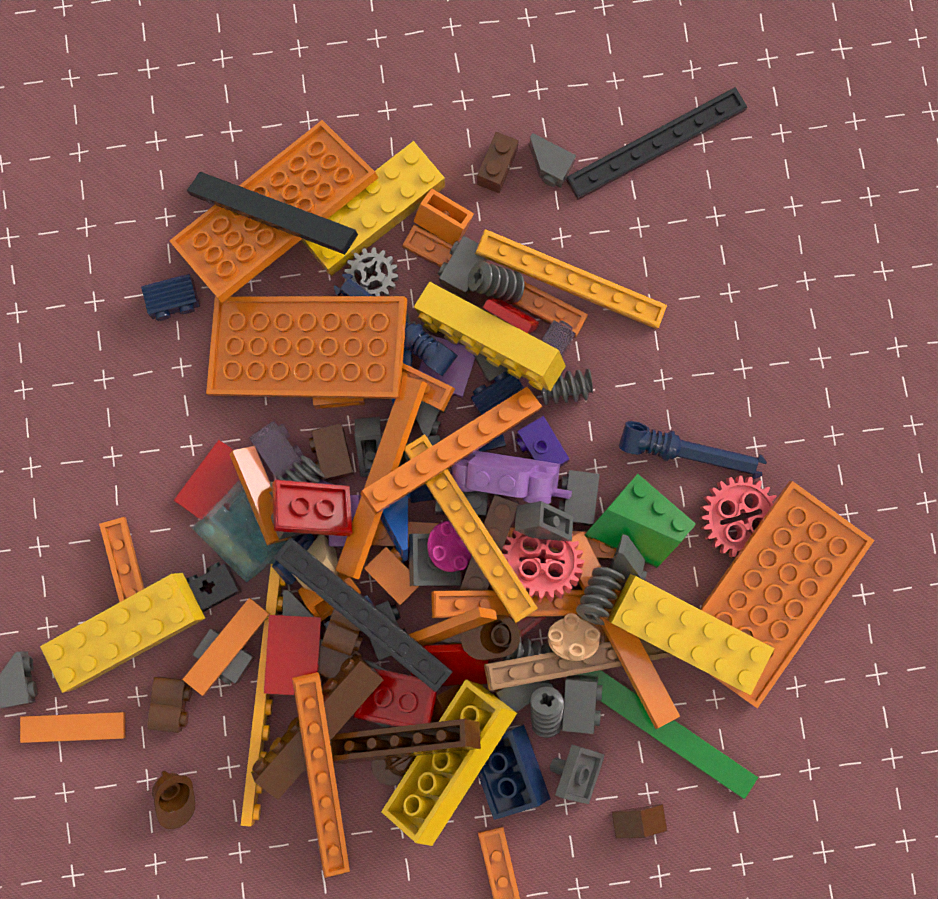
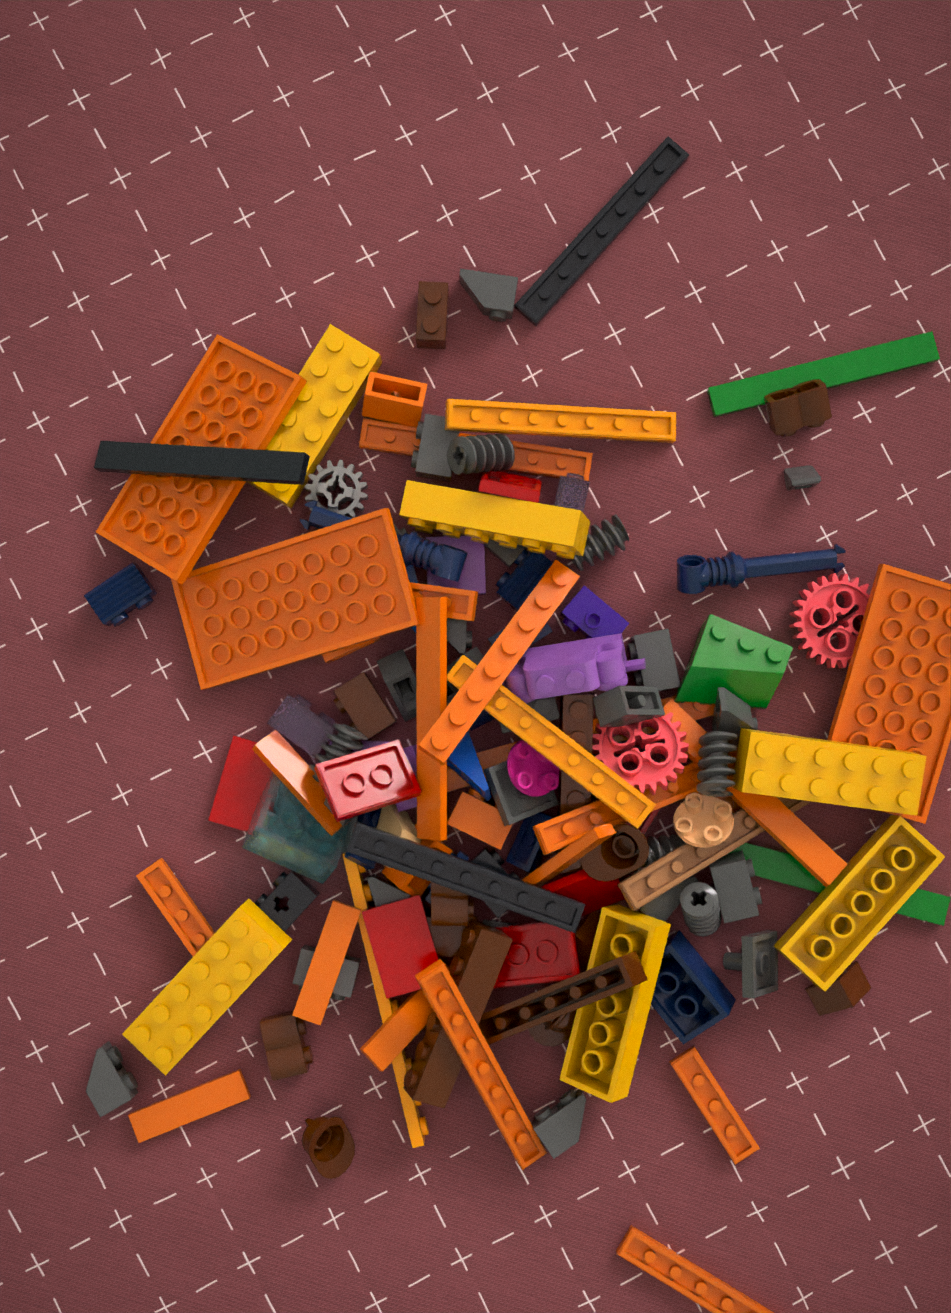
camera: 20 degrees left, 5 degrees up
none -> orange tile [360,962,450,1072]
none -> dark blue plate [506,812,553,873]
none -> dark grey slope [532,1089,586,1159]
none -> green tile [707,331,940,418]
none -> reddish brown brick [764,379,832,437]
none -> yellow brick [773,815,945,992]
none -> dark grey slope [784,465,821,491]

